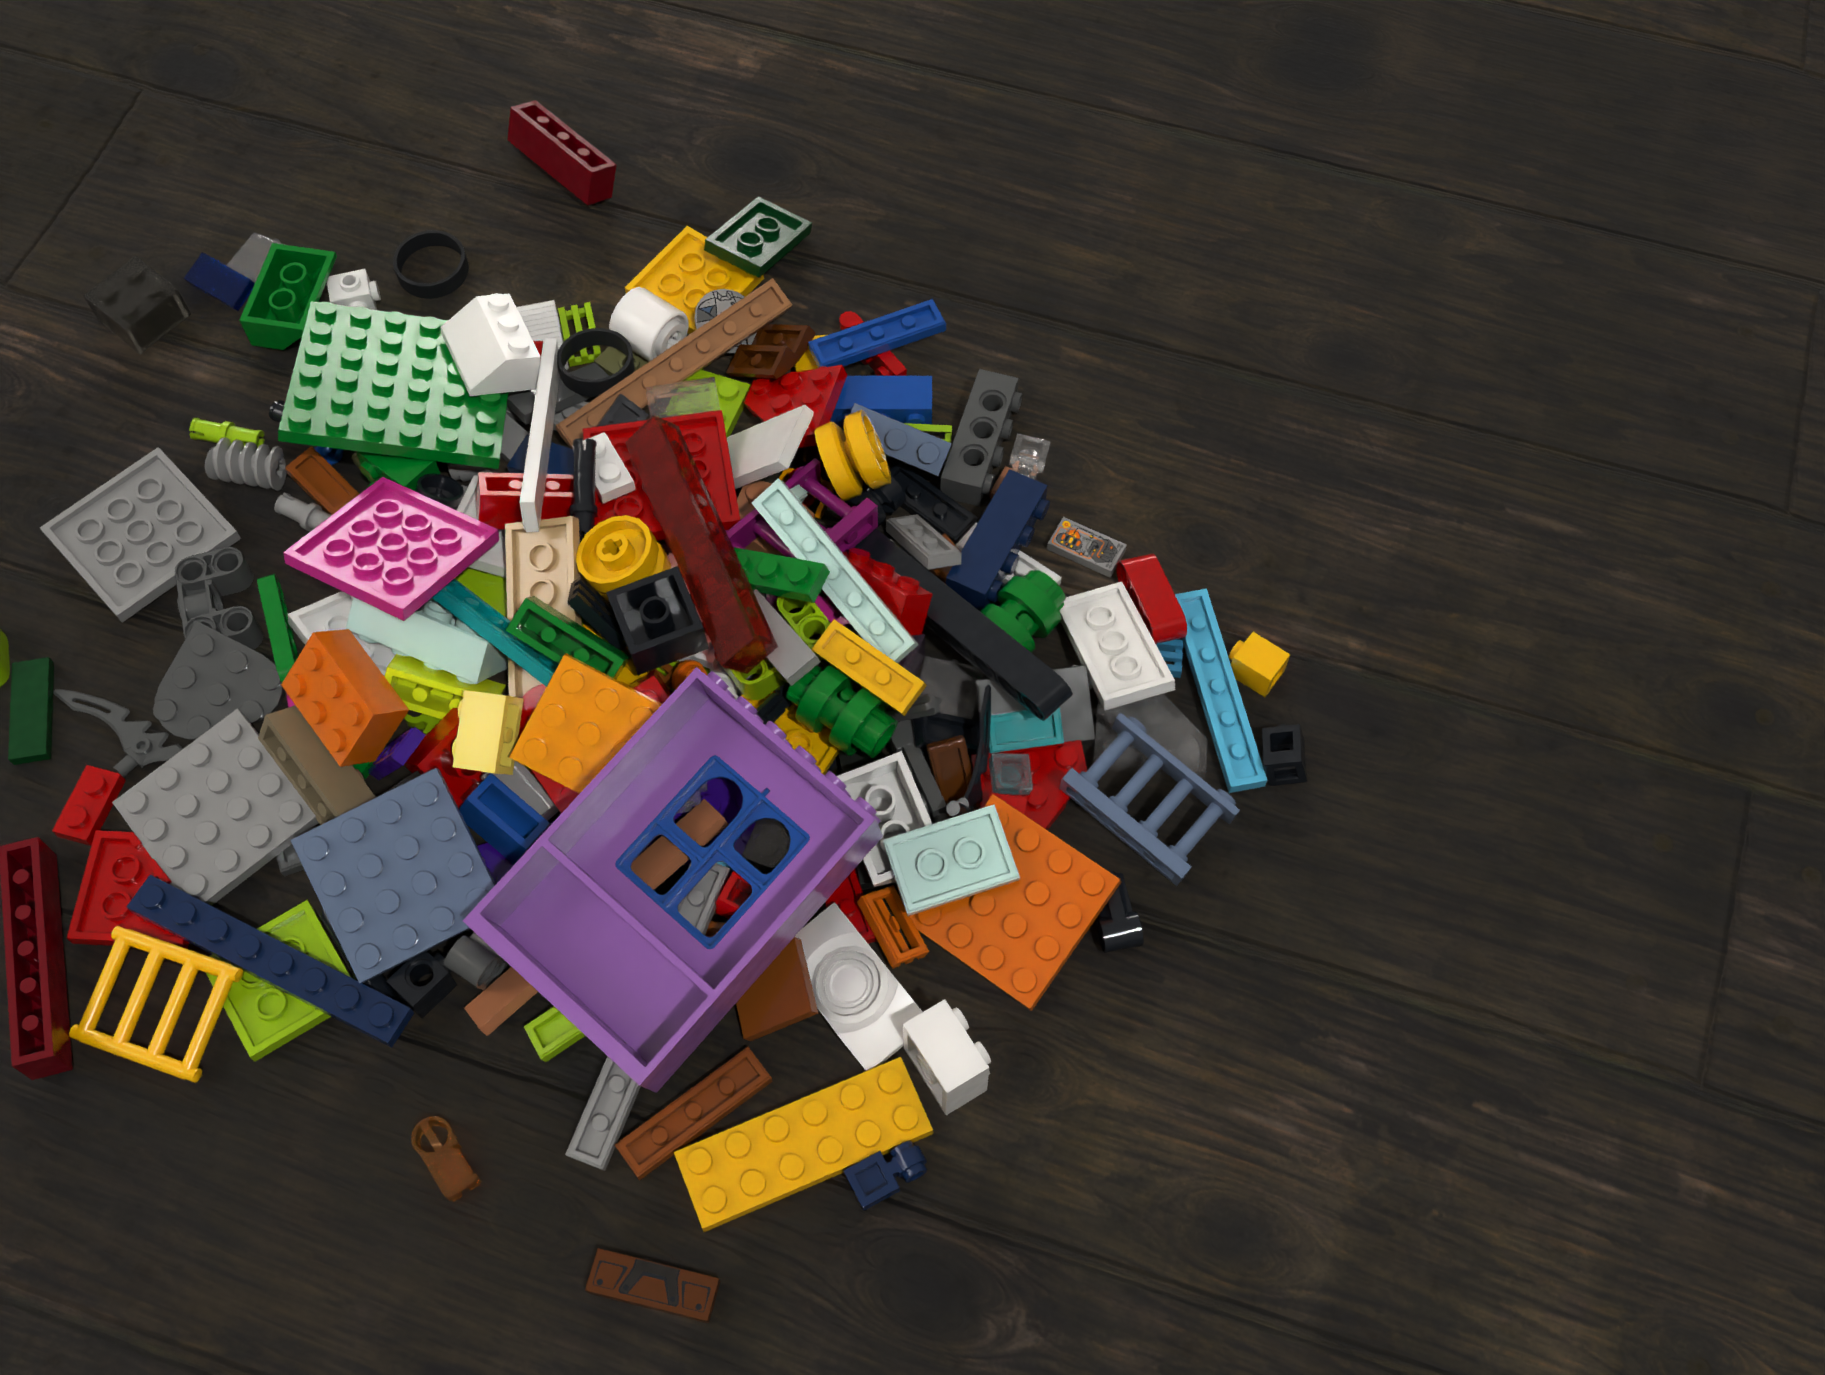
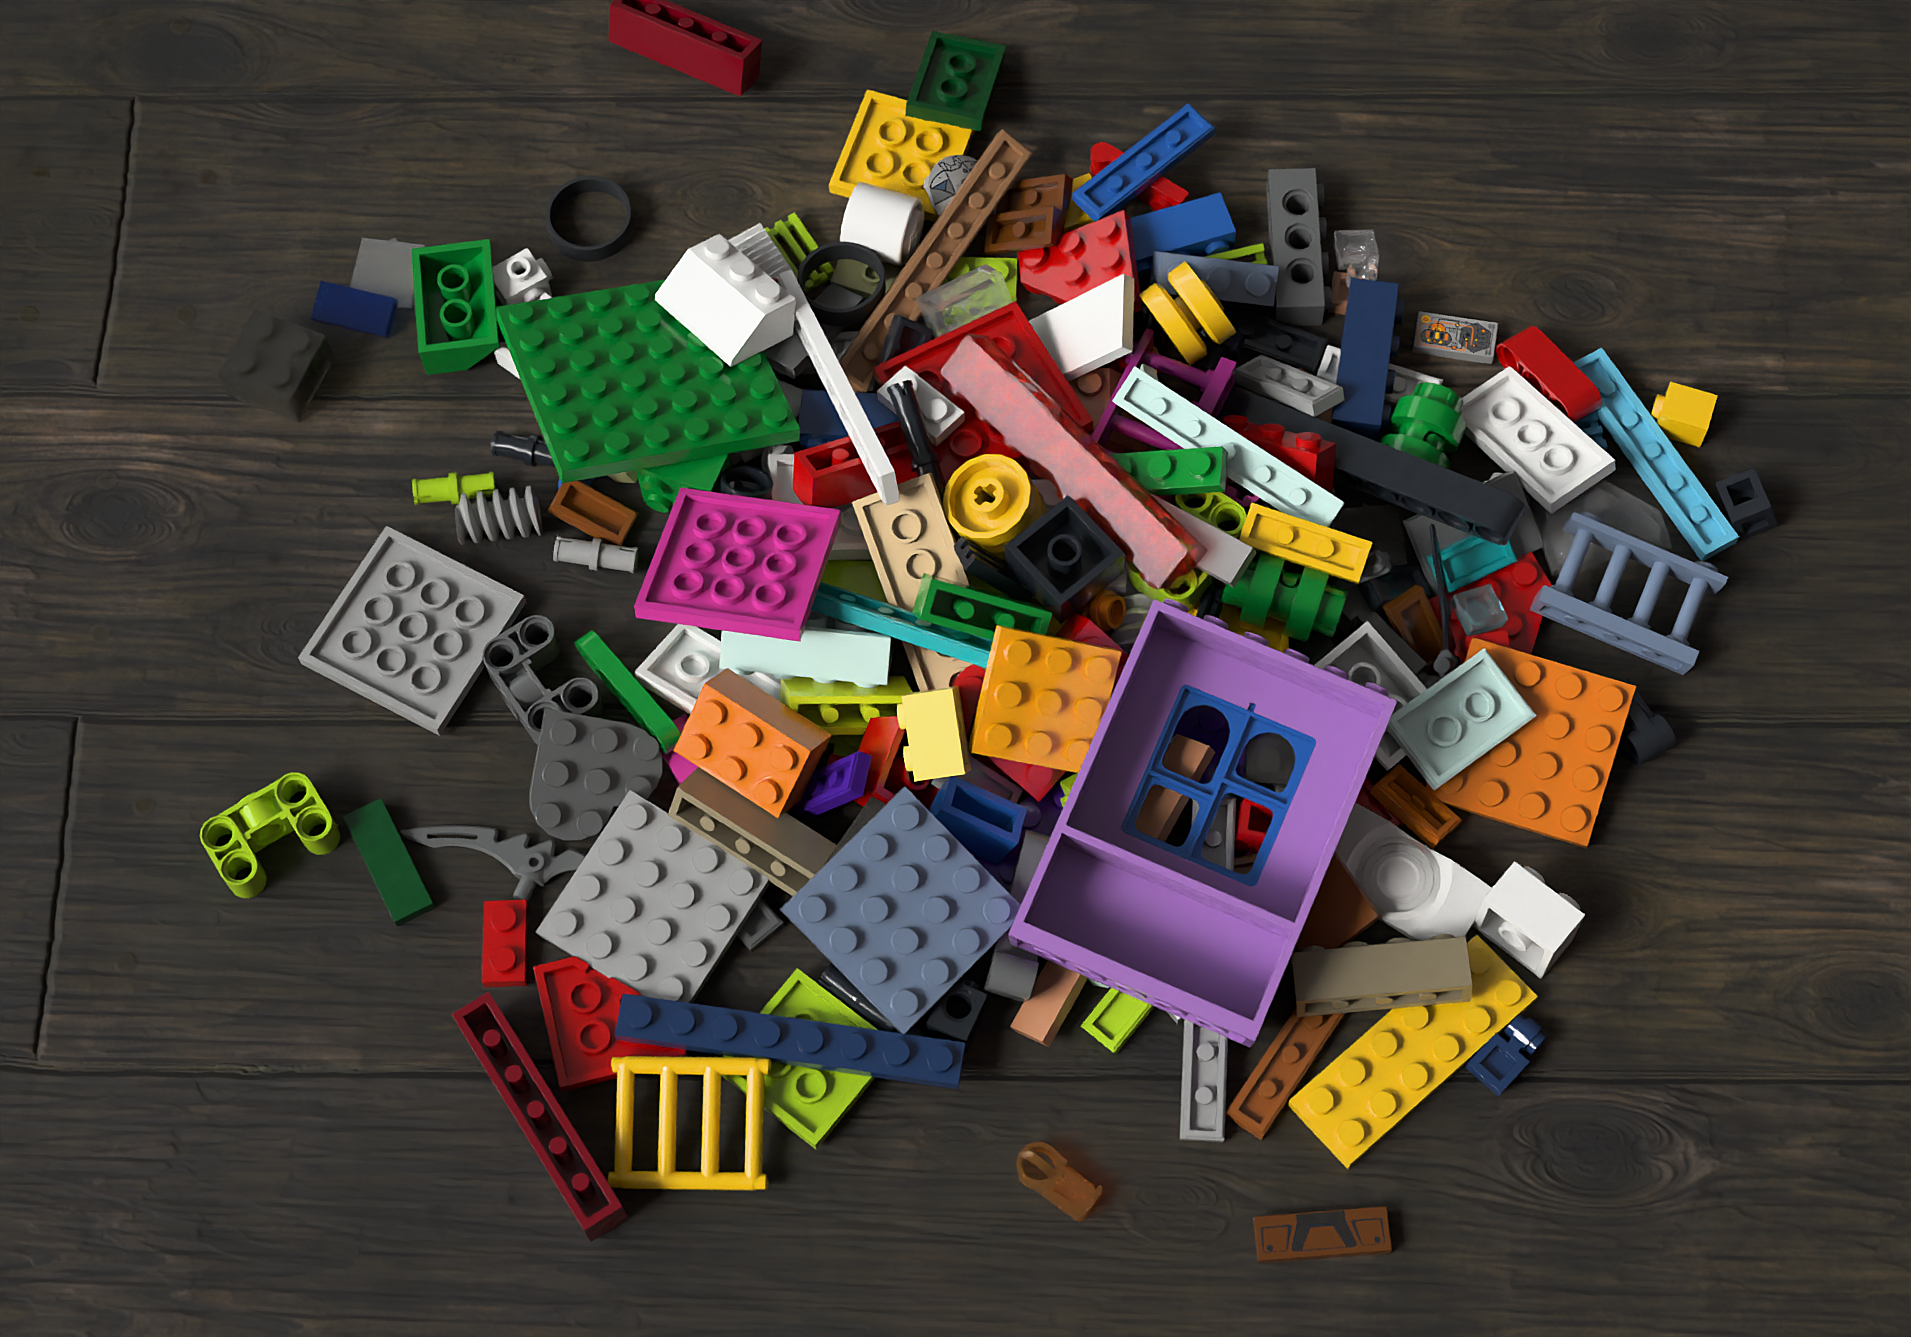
camera: 15 degrees left, 5 degrees up
none -> dark tan brick [1291,934,1473,1017]

